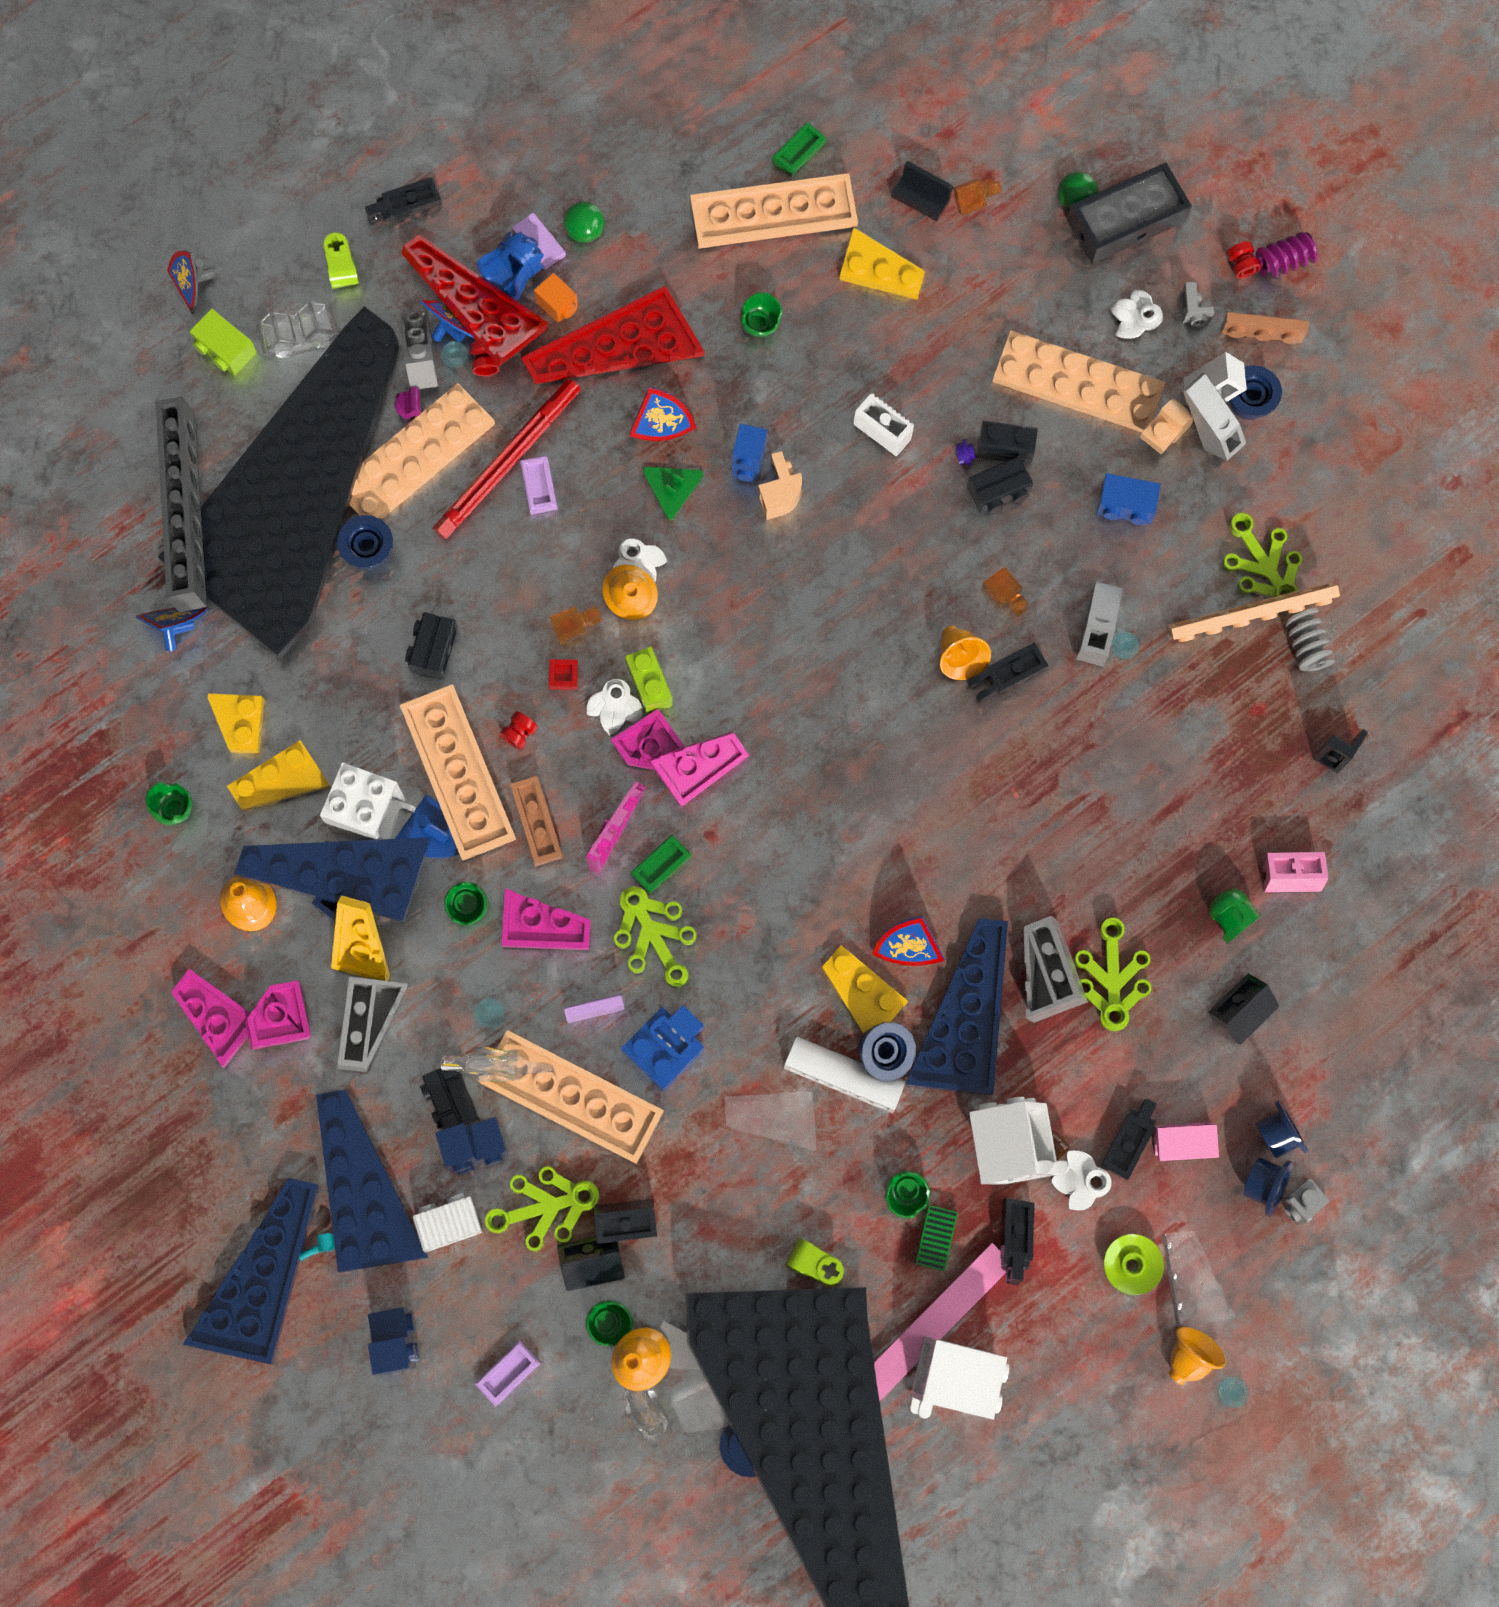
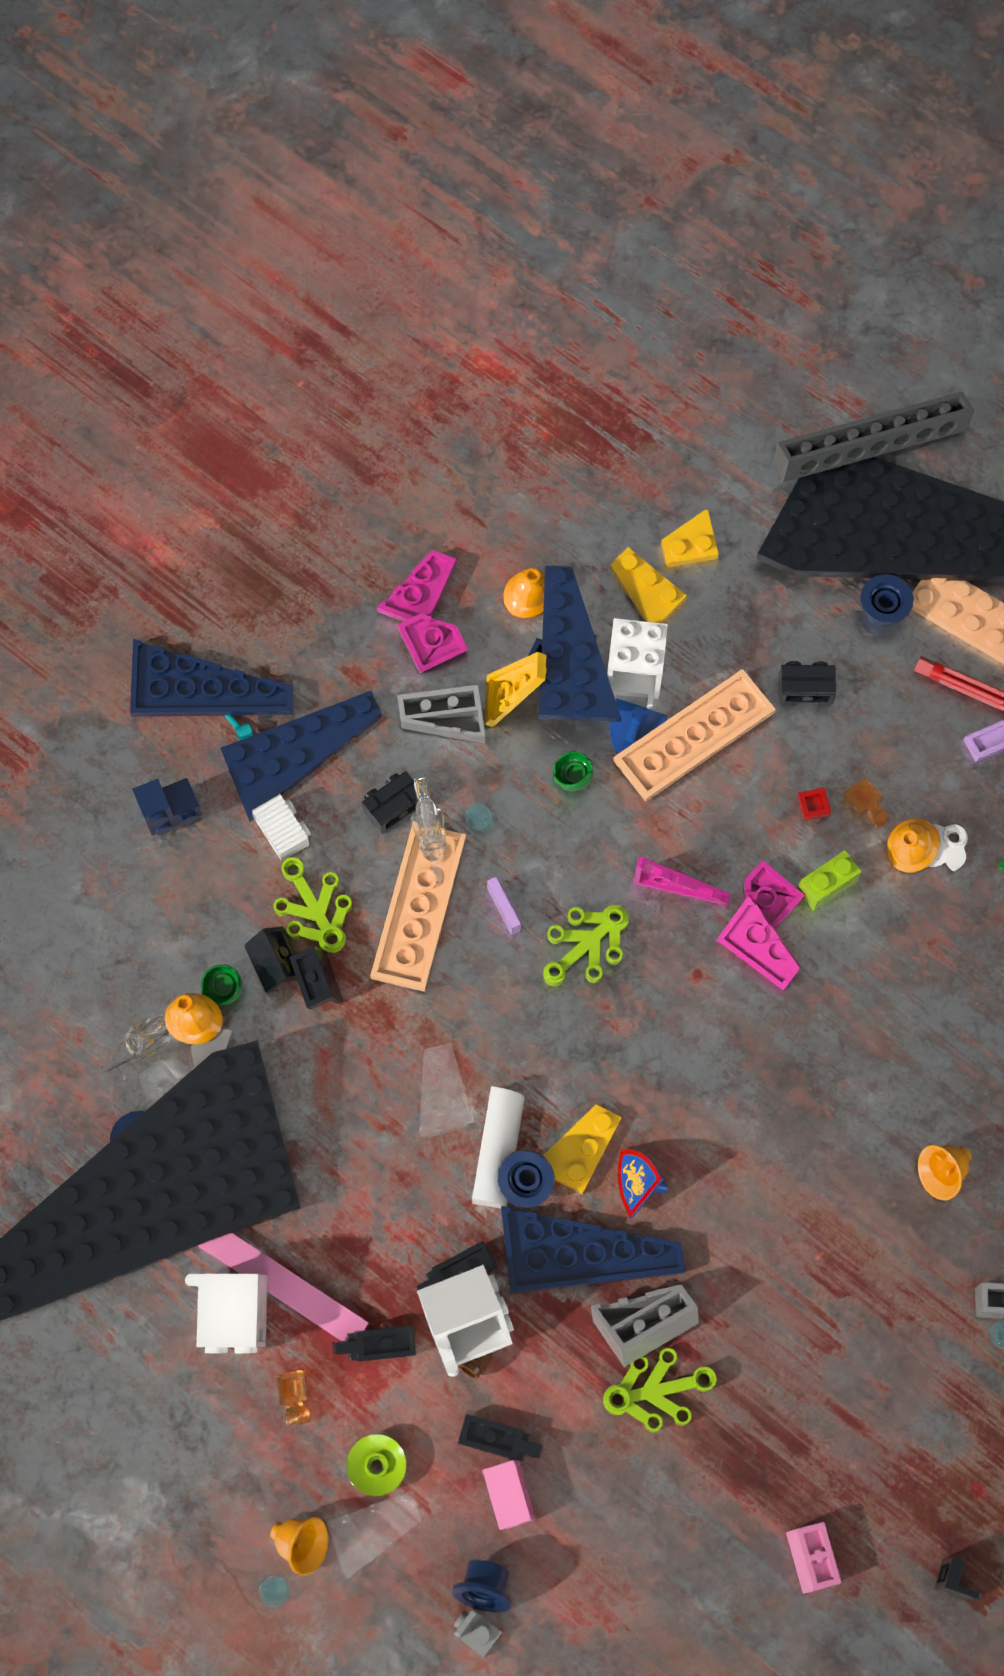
camera: 80 degrees right, 5 degrees down
shield [136,606,208,651] -> none
green hair [145,782,193,825] -> none
dark blue brick [435,1117,508,1176] -> none
lavender tile [475,1341,541,1407] -> none
red wheel [499,711,538,751] -> none
dark pink wing [501,888,591,950] -> none
nougat plate [510,776,563,866] -> none
white plate [587,679,643,735] -> none
blue piece [621,1005,705,1092] -> none
green tile [630,834,692,895] -> none
lime piece [785,1238,844,1287] -> none
green hair [884,1170,930,1218] -> none
tile [915,1205,958,1272] -> none
black hinge [967,642,1049,703] -> none
white plate [1051,1150,1111,1211] -> none
green helmet [1208,888,1261,944] -> none
black panel [1208,973,1279,1045] -> none
dark blue piece [1256,1100,1309,1159] -> none
none -> clear orange plate [277,1370,310,1425]
none -> black hinge [416,1241,497,1291]

